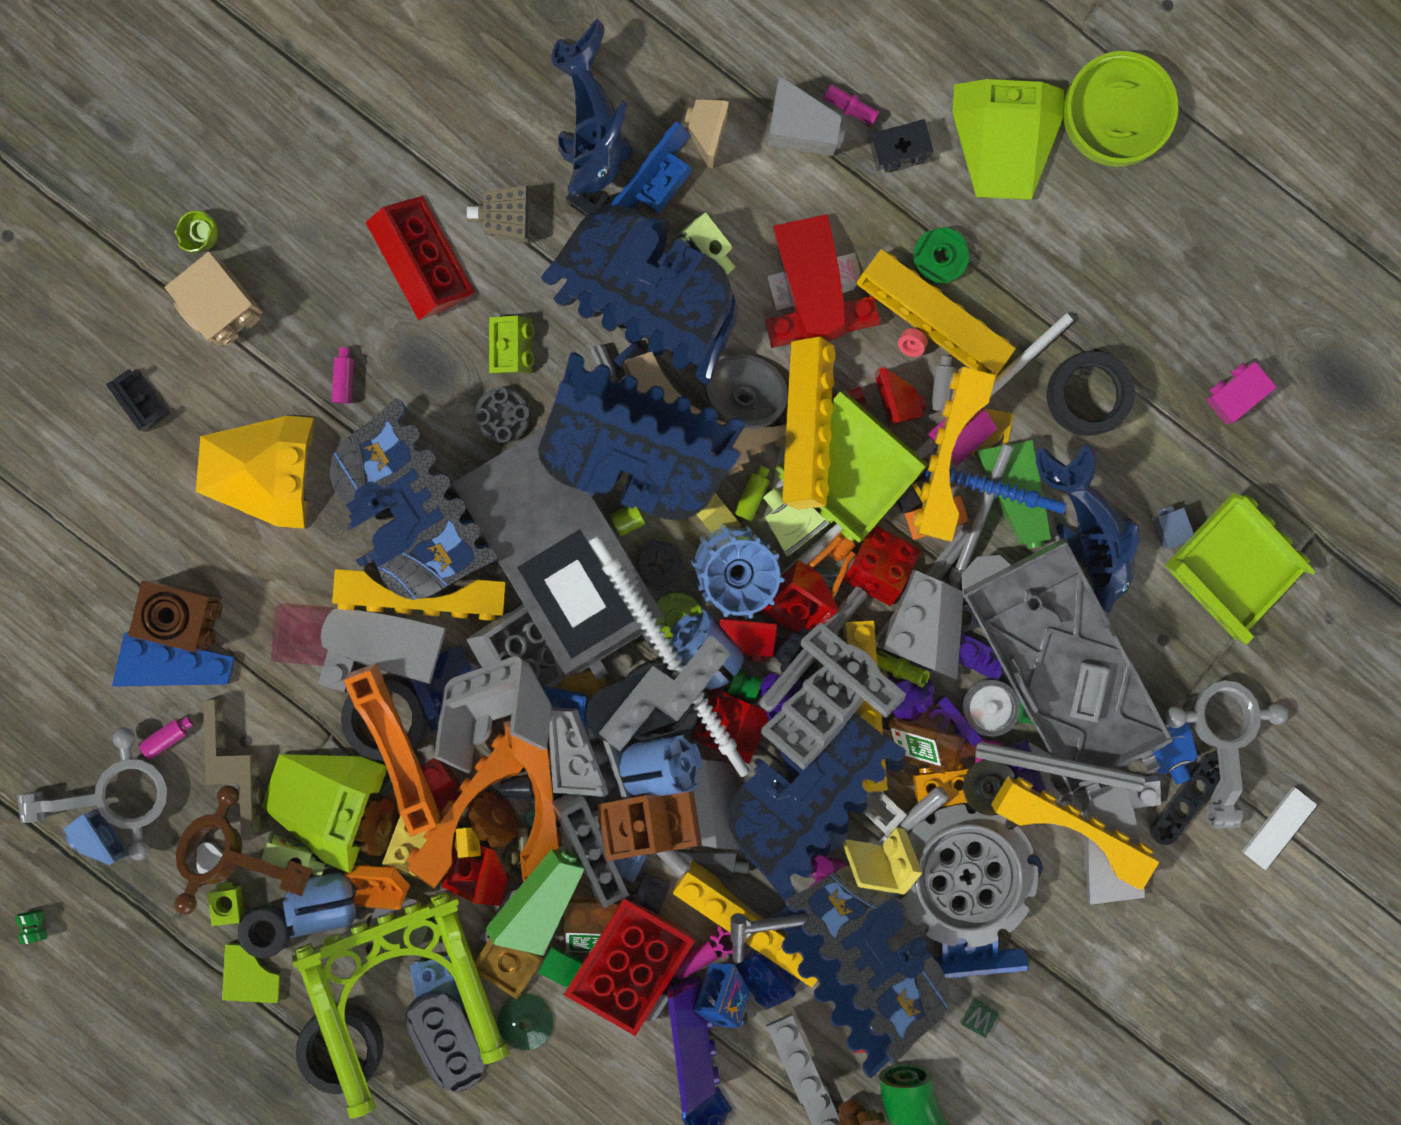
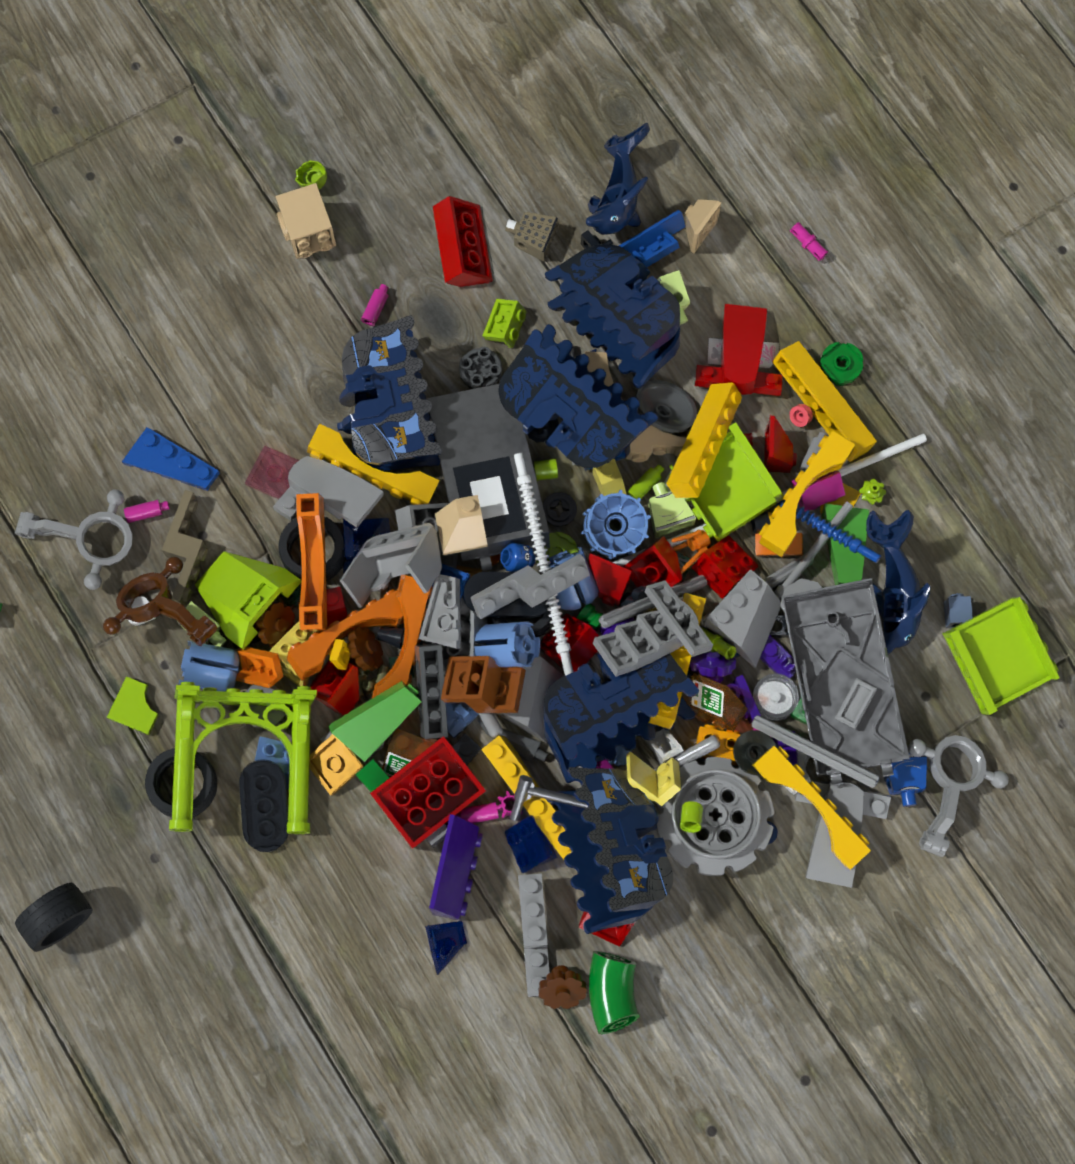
camera: 15 degrees right, 15 degrees down
medium blue slope [64,808,129,865] -> none
black hinge [106,369,170,432] -> none
reddish brown brick [128,580,223,652] -> none
yellow wedge [196,416,315,529] -> none
lime brick [208,882,245,926] -> none
black tyre [238,905,292,958] -> none
clear green dish [498,994,553,1050] -> none
blue torso [694,963,750,1028] -> none
light grey slope [767,78,845,156] -> none
black brick [868,119,934,173] -> none
blue bracket [933,934,1029,978] -> none
lime wedge [952,79,1064,200] -> none
clear green tile [960,998,999,1038] -> none
black tyre [1046,351,1135,436] -> none
lime piece [1063,51,1178,167] -> none
black beam [1150,752,1220,845] -> none
dark pink brick [1205,362,1276,425] -> none
white tile [1241,787,1317,870] -> none
none -> tan slope [435,495,488,555]
none -> blue head [500,543,535,572]
none -> lime beam [680,801,703,833]
none -> lime plant [859,479,886,505]

